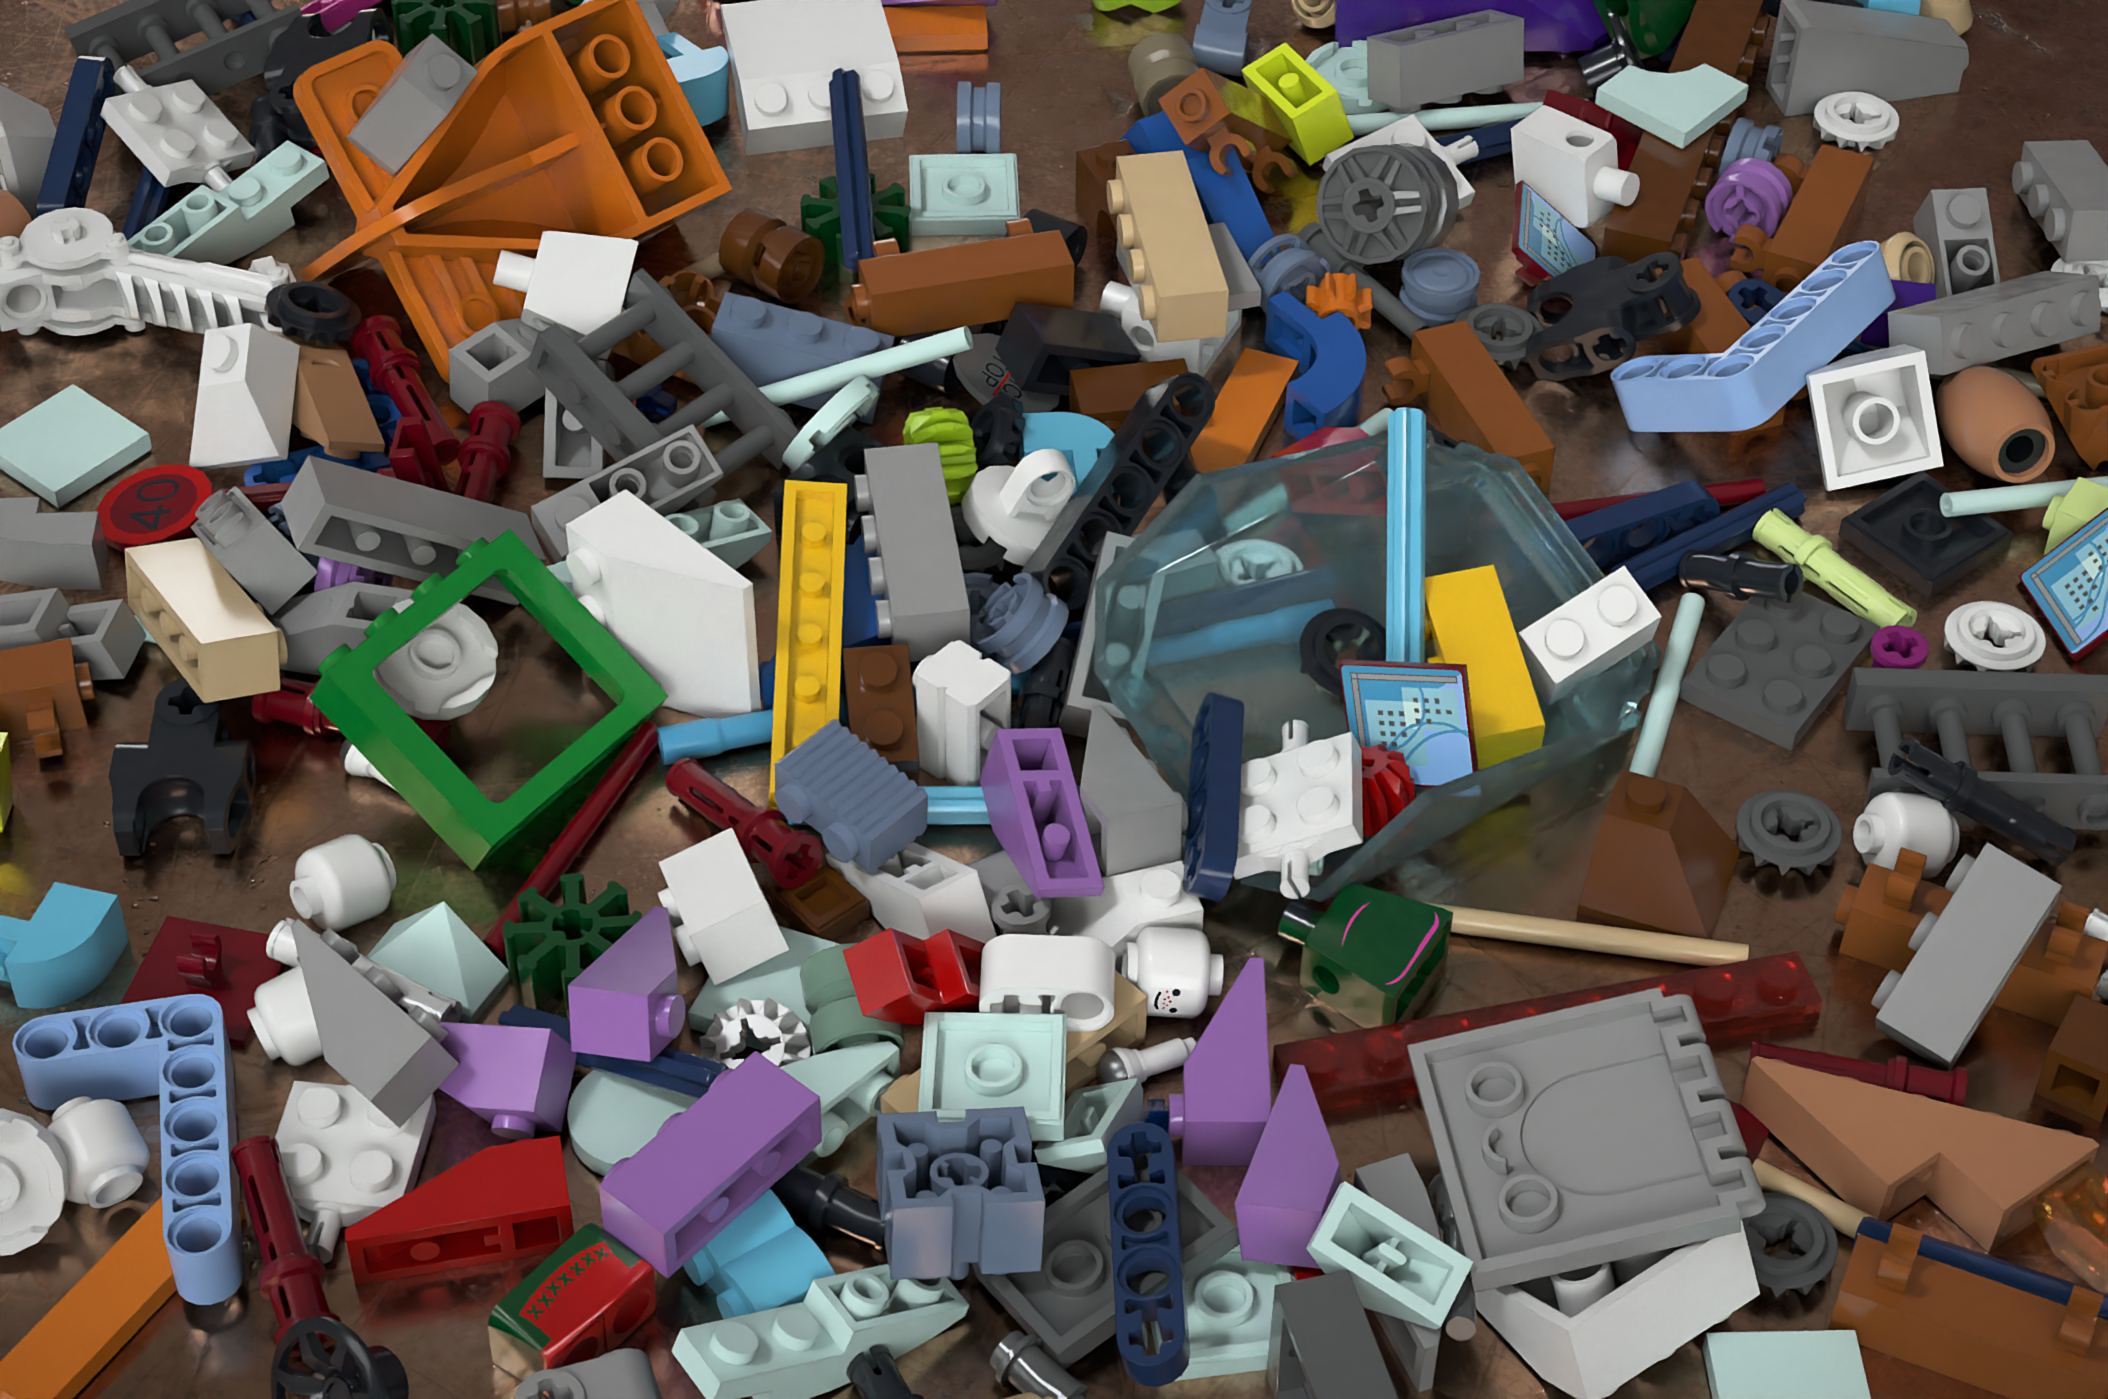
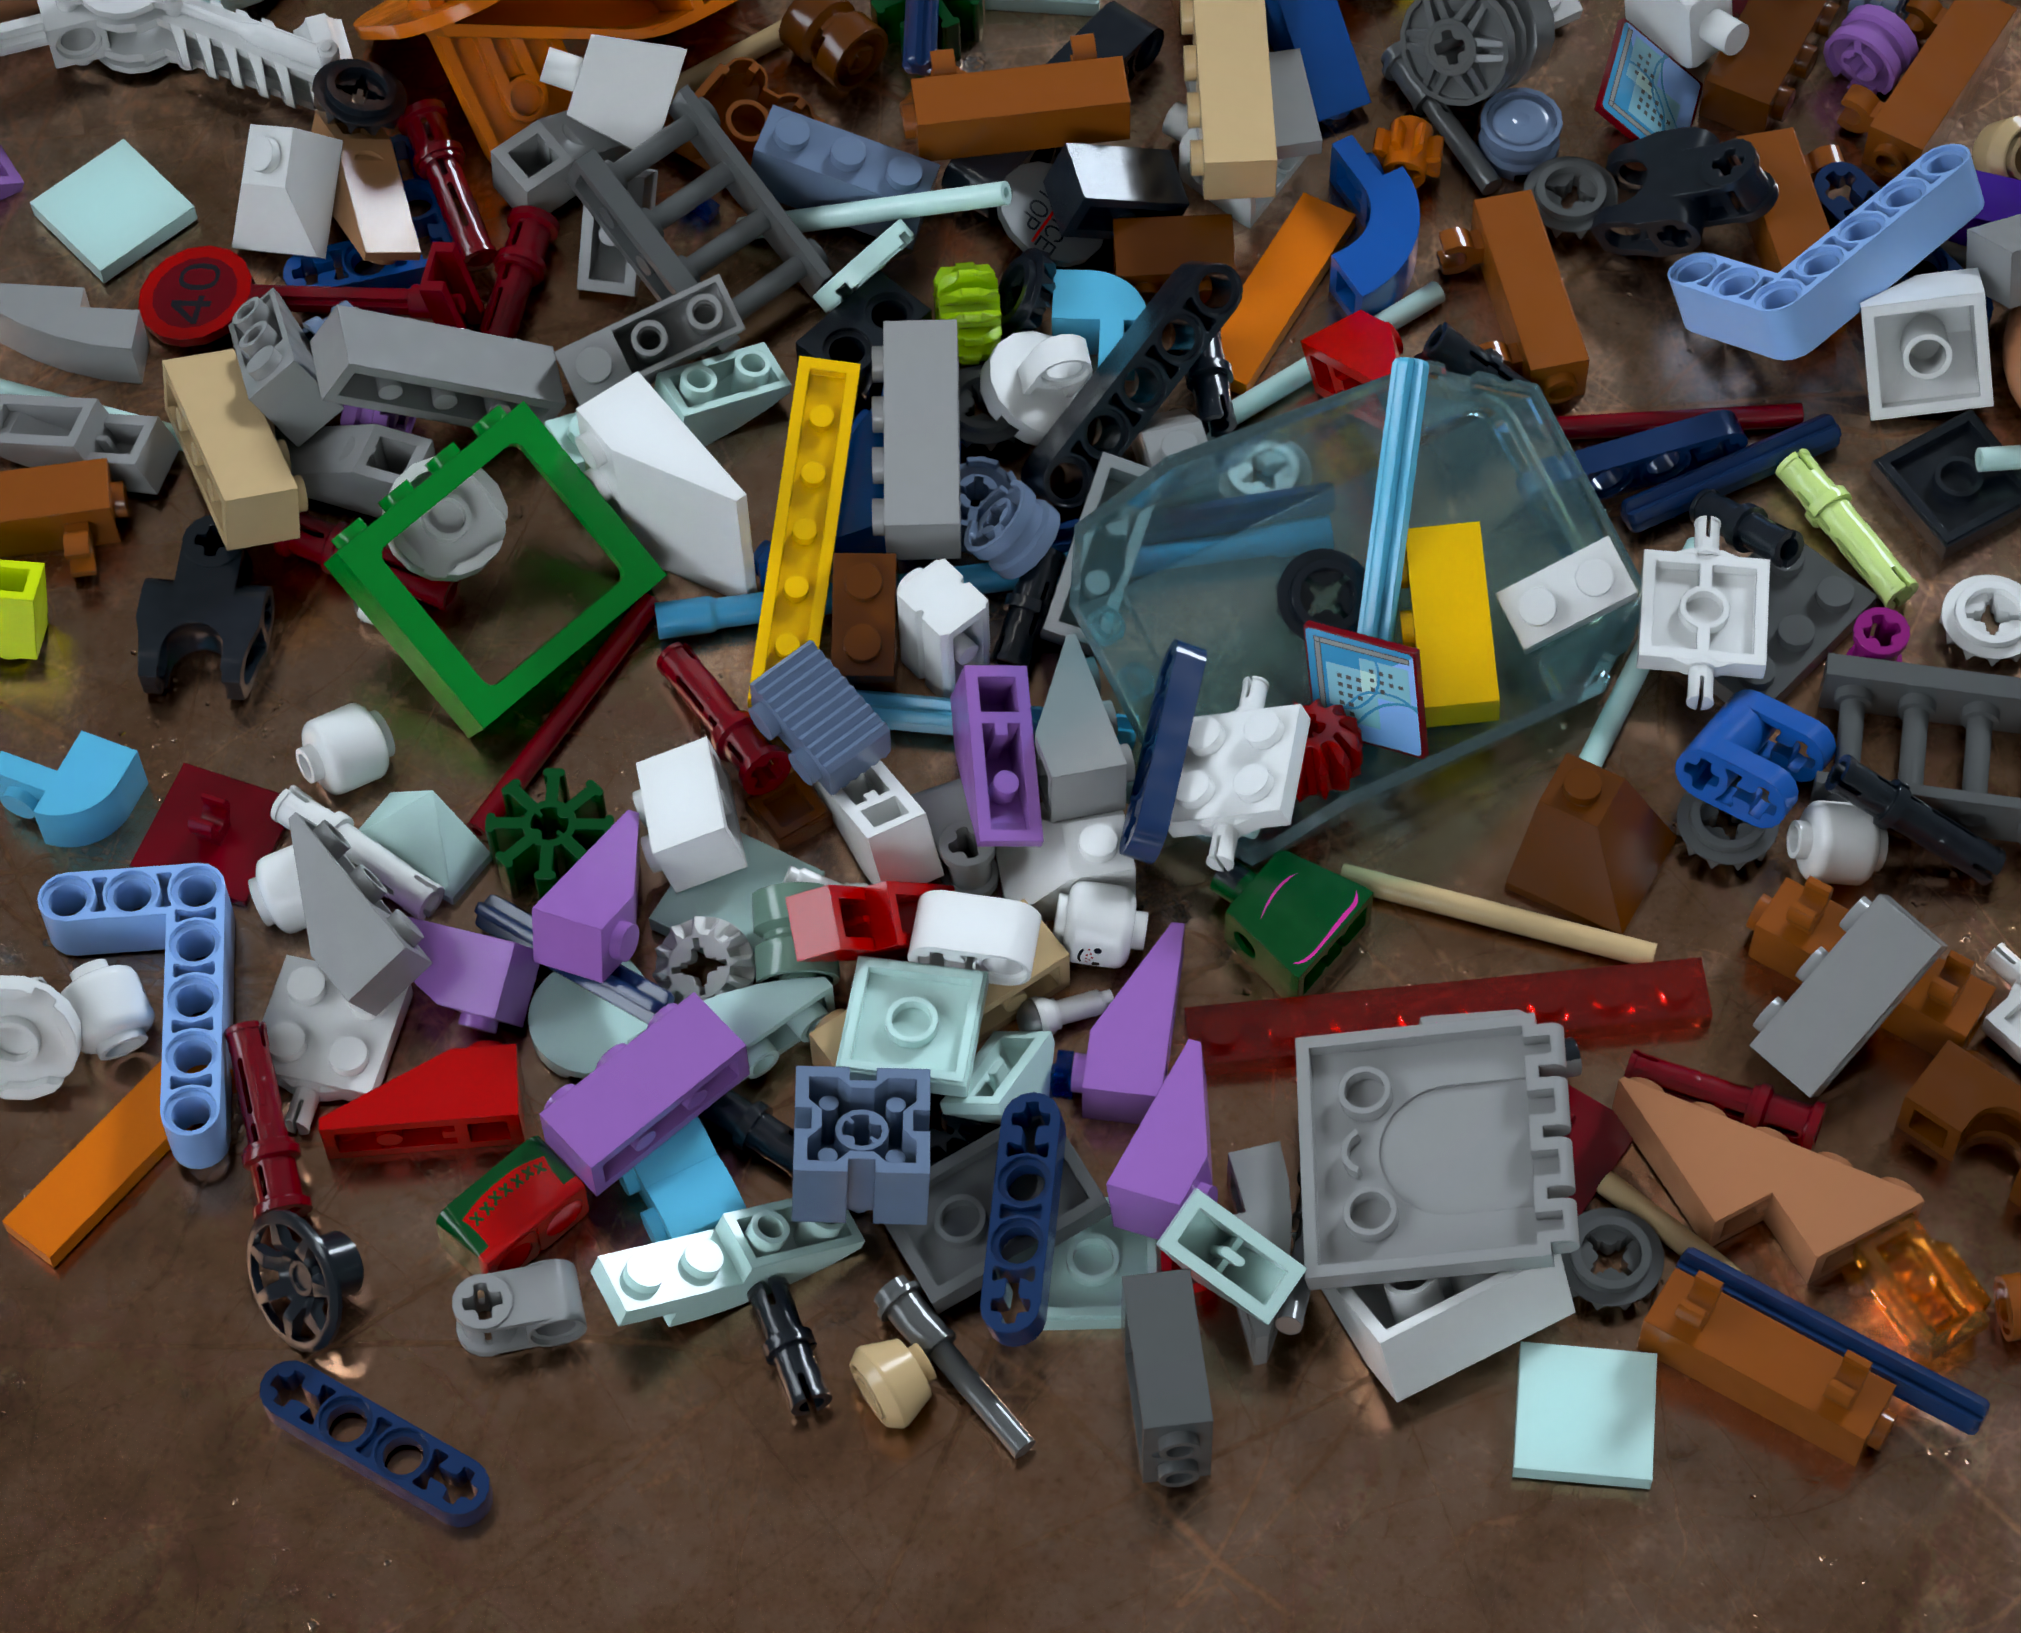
camera: 10 degrees right, 15 degrees up
sand blue wheel [1247,234,1332,314] -> none
none -> white plate [1636,516,1770,710]
none -> blue connector [1675,689,1836,828]

